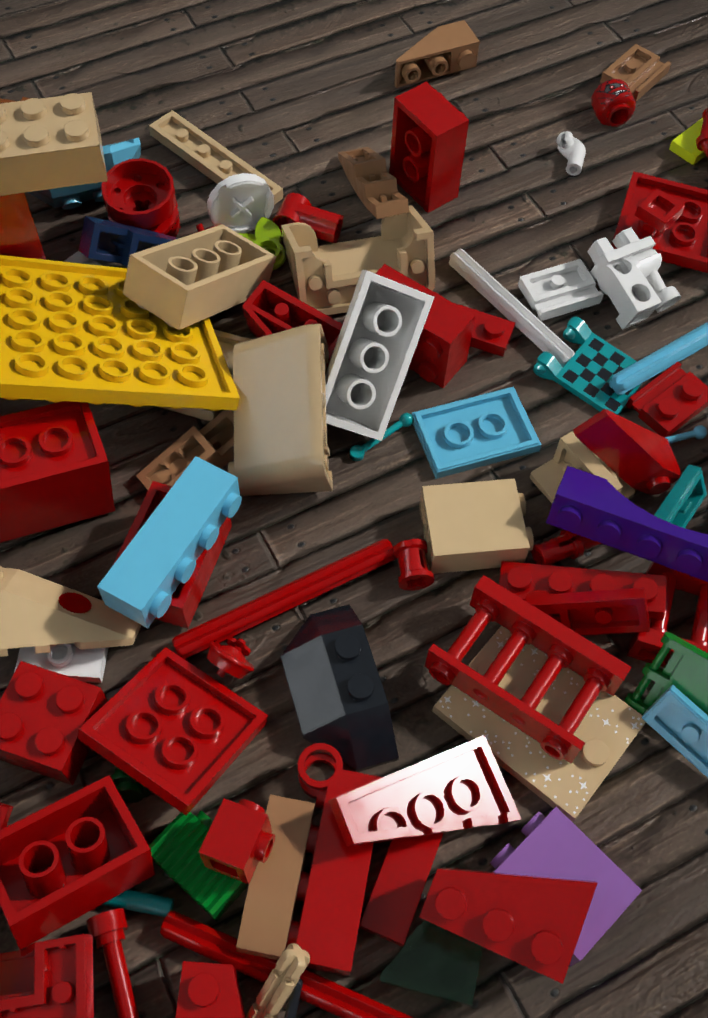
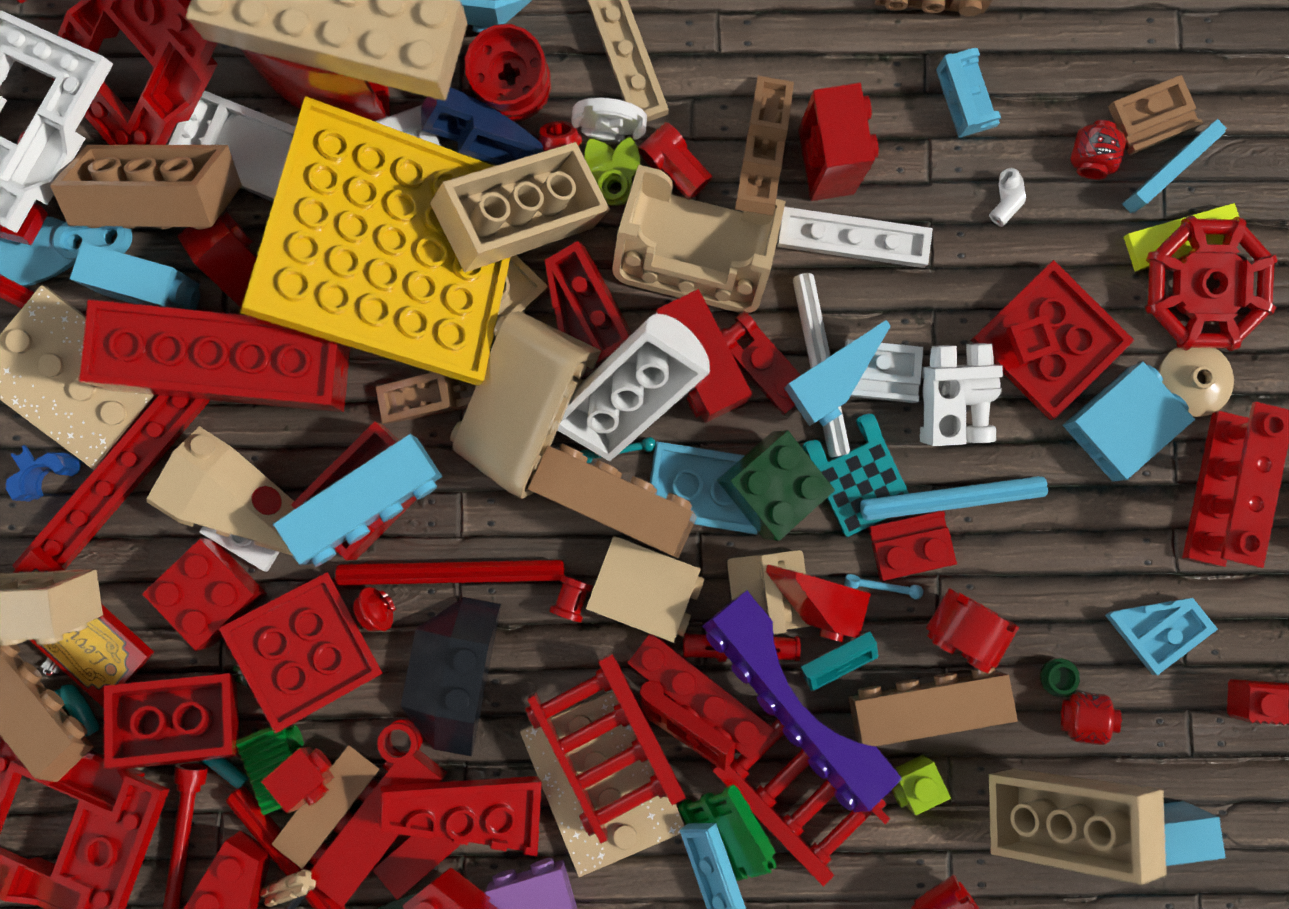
camera: 25 degrees right, 25 degrees up
none -> medium nougat brick [528,444,697,558]
none -> dark green brick [717,430,835,541]
none -> white plate [777,207,933,268]
none -> medium azure slope [784,320,891,427]
none -> medium azure hinge [936,48,1001,138]
none -> medium azure tile [1122,119,1227,213]

